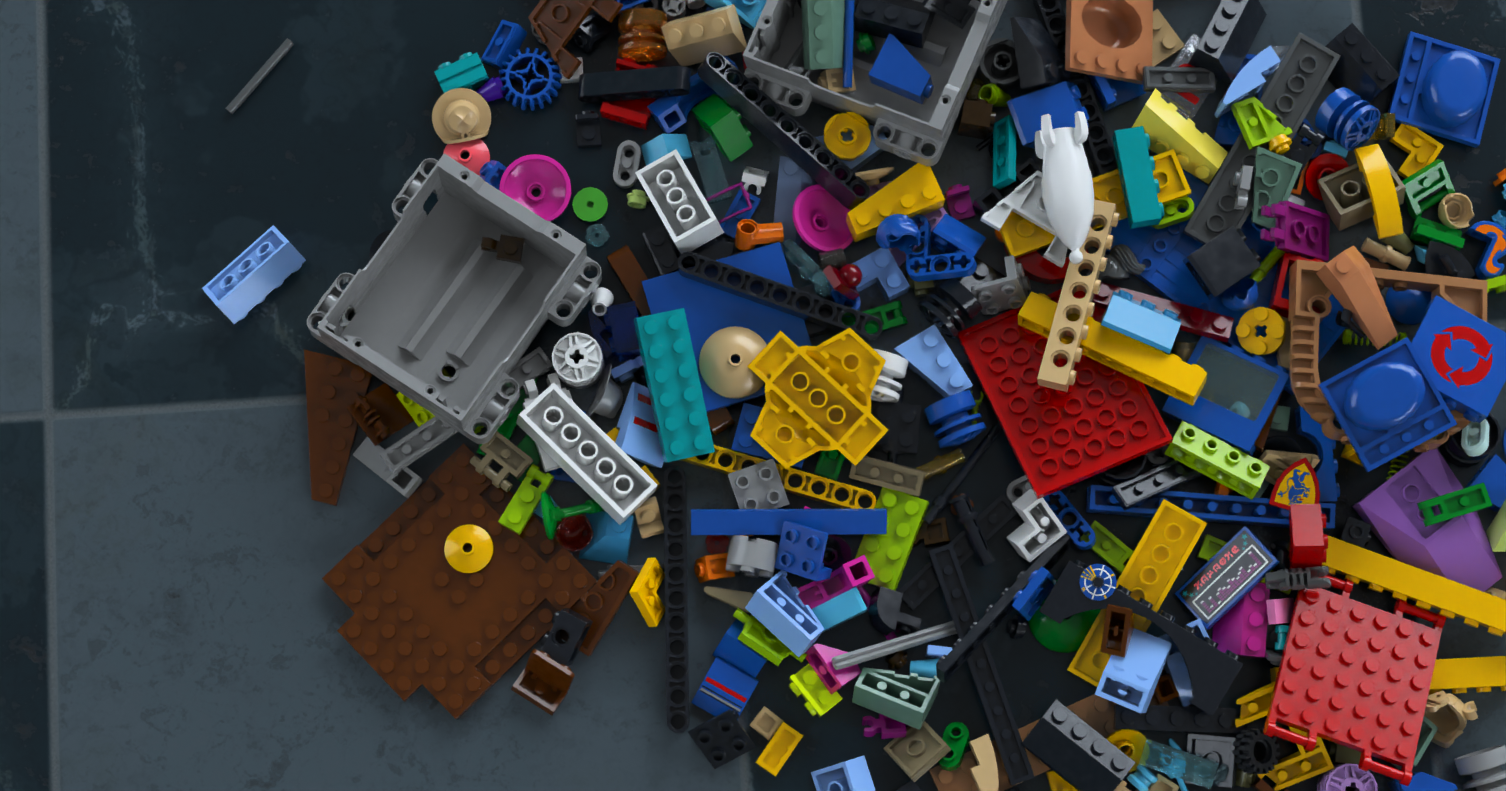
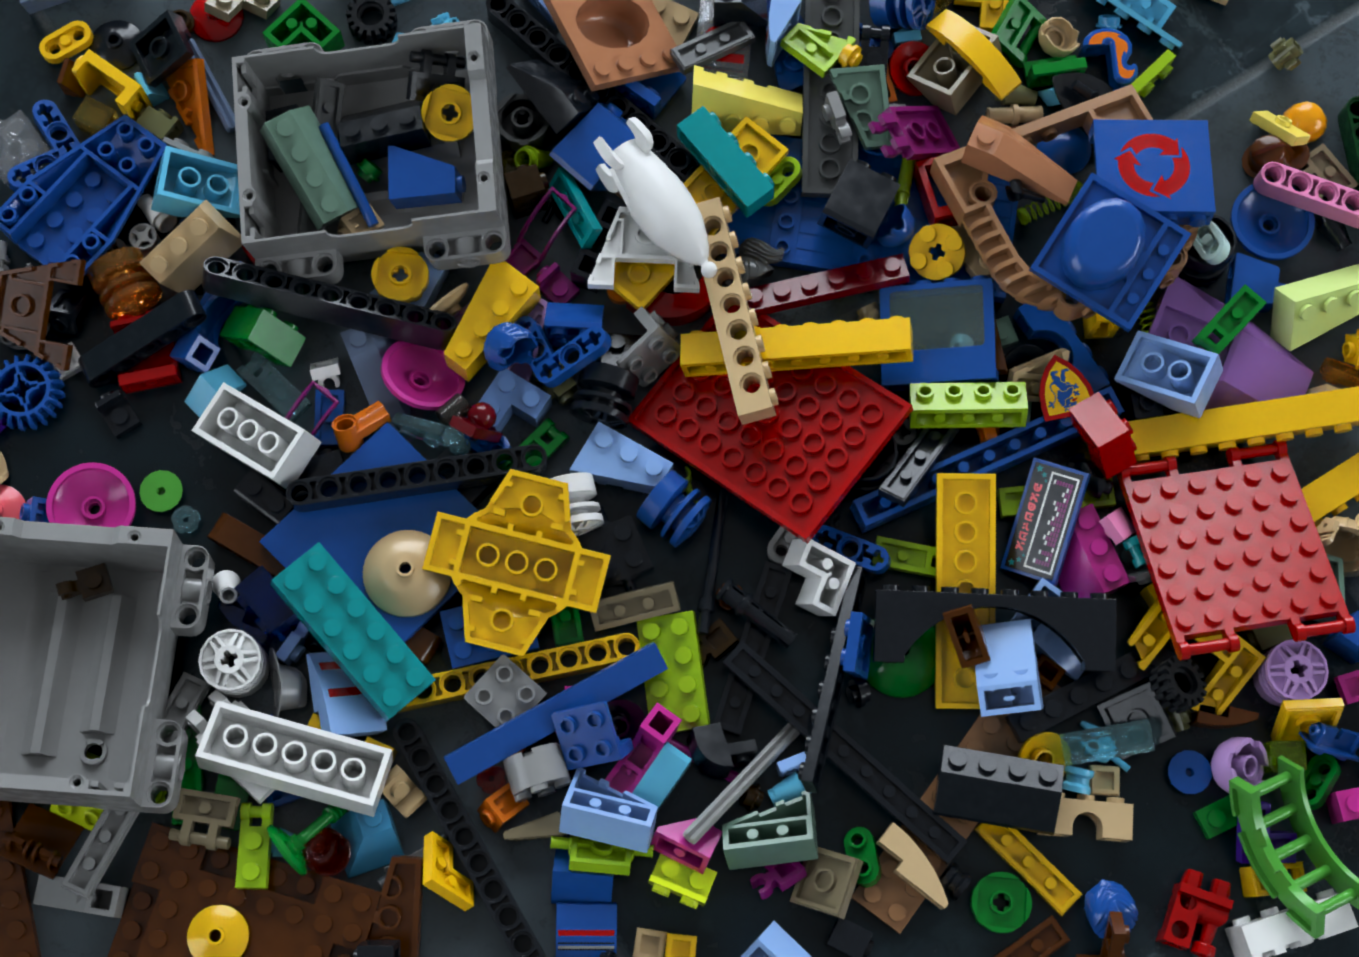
camera: 35 degrees left, 5 degrees down
light grey plate [613,140,641,188] -> none
yellowish green plate [627,189,650,209] -> none
clear yellow pin [915,448,966,481] -> none
blue piece [1079,564,1117,601] -> none
slope [1101,290,1181,354] -> none
dark grey hinge [1265,566,1331,591] -> none
none -> yellow plate [421,84,474,142]
none -> magenta piece [505,186,577,276]
none -> light blue slope [1114,330,1223,419]

